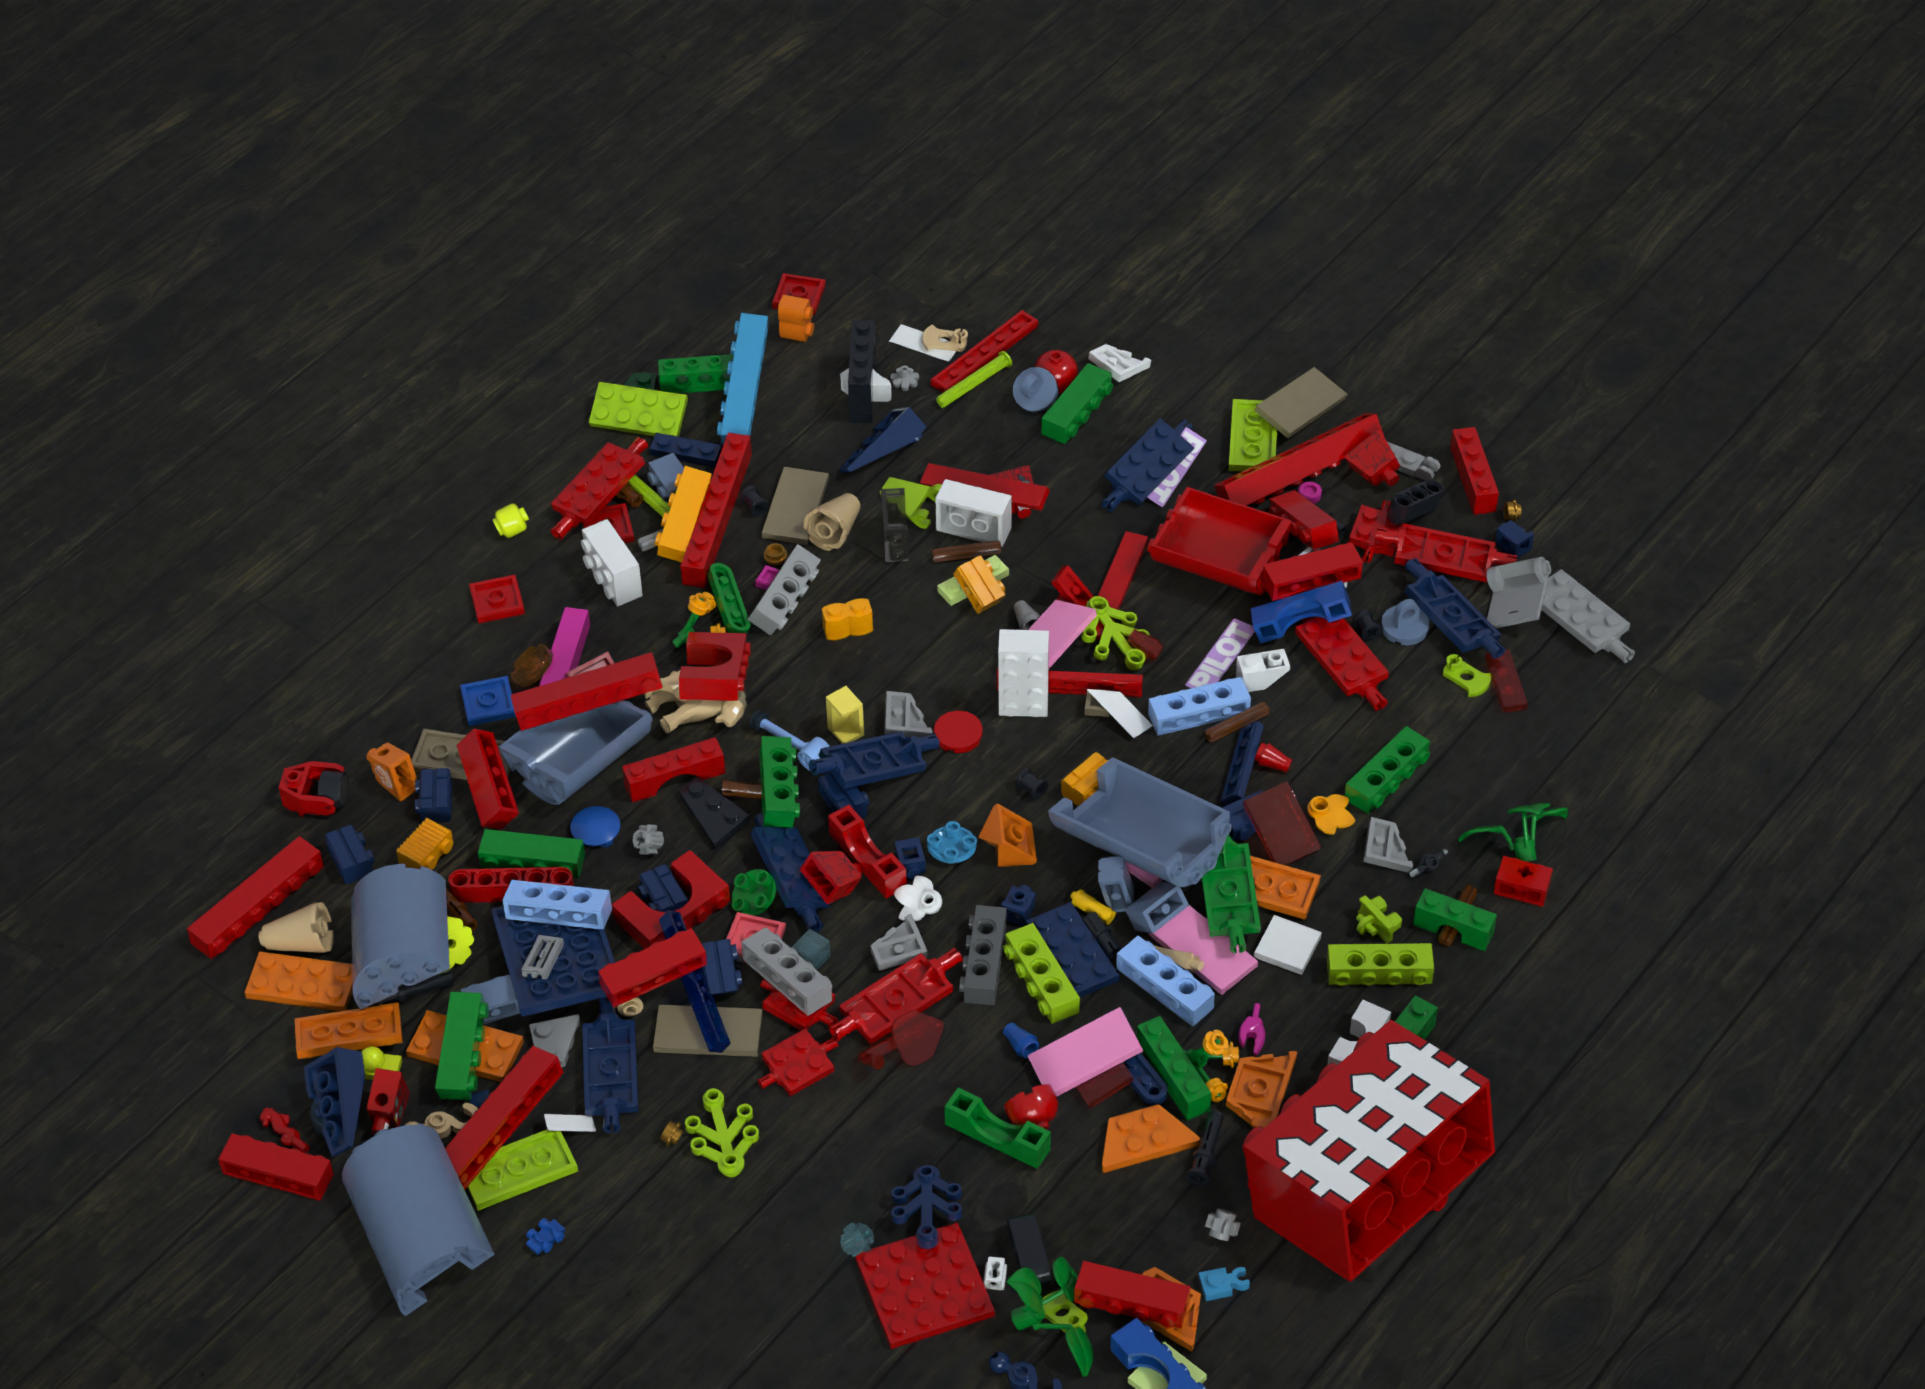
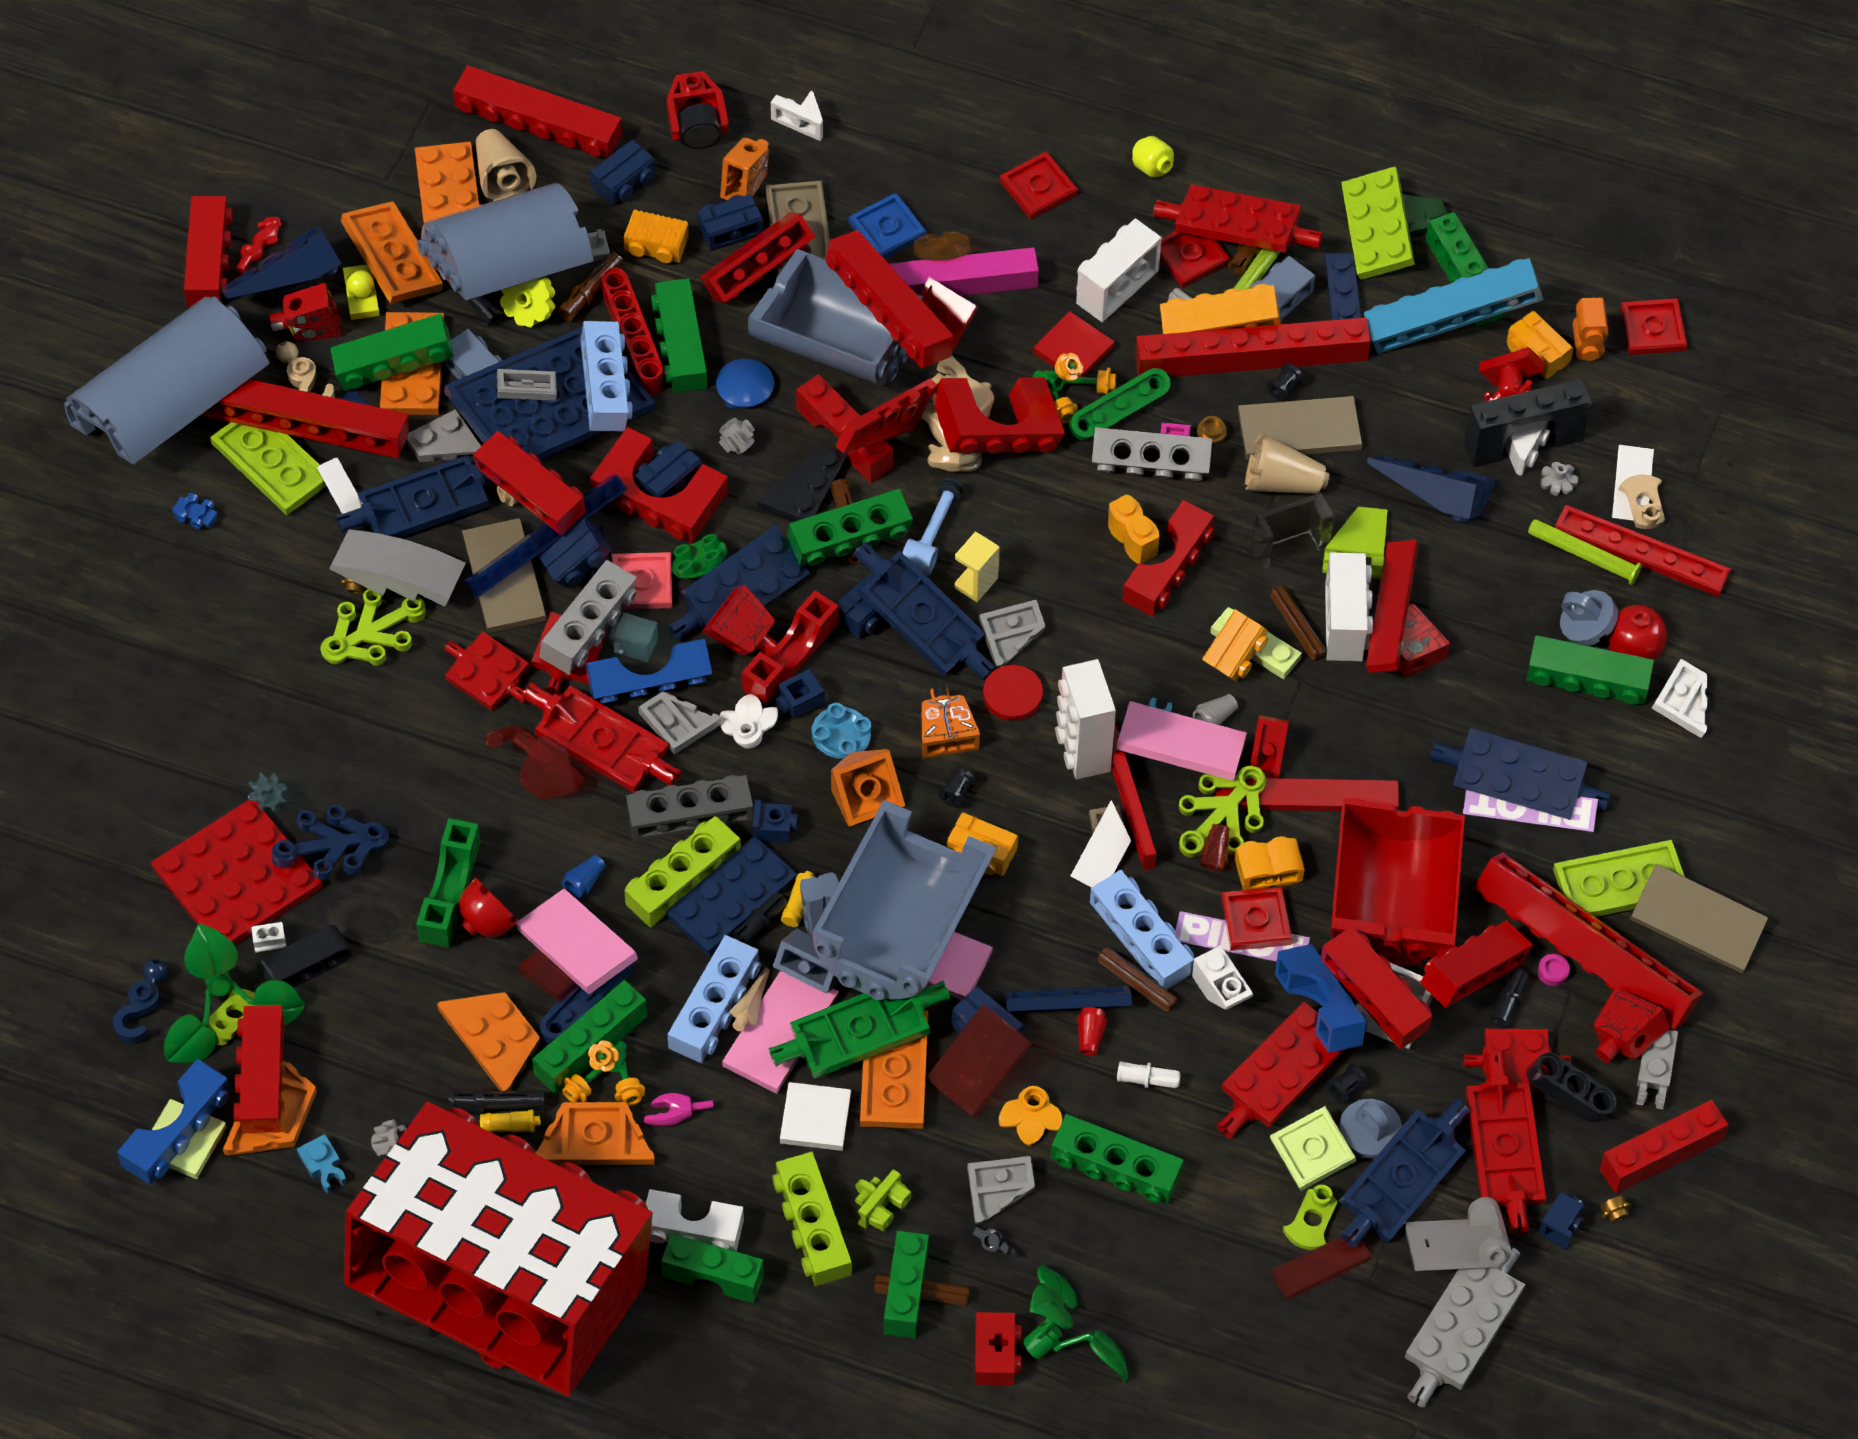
camera: 70 degrees right, 10 degrees up
none -> light grey slope [329,529,465,607]
none -> yellow piece [480,1110,541,1133]
none -> blue arch [585,639,712,704]
none -> white slope [771,91,823,141]
none -> red wing [836,378,938,454]
none -> orange torso [921,685,980,758]
none -> red tile [1033,311,1114,377]
none -> white axle [1117,1061,1181,1088]
none -> red arch [1122,500,1215,617]
none -> red tile [1221,887,1292,951]
none -> light orange brick [1235,836,1305,890]
none -> yellowish green tile [1270,1106,1356,1191]
none -> red piece [1479,347,1545,401]
none -> light orange brick [1507,311,1574,379]

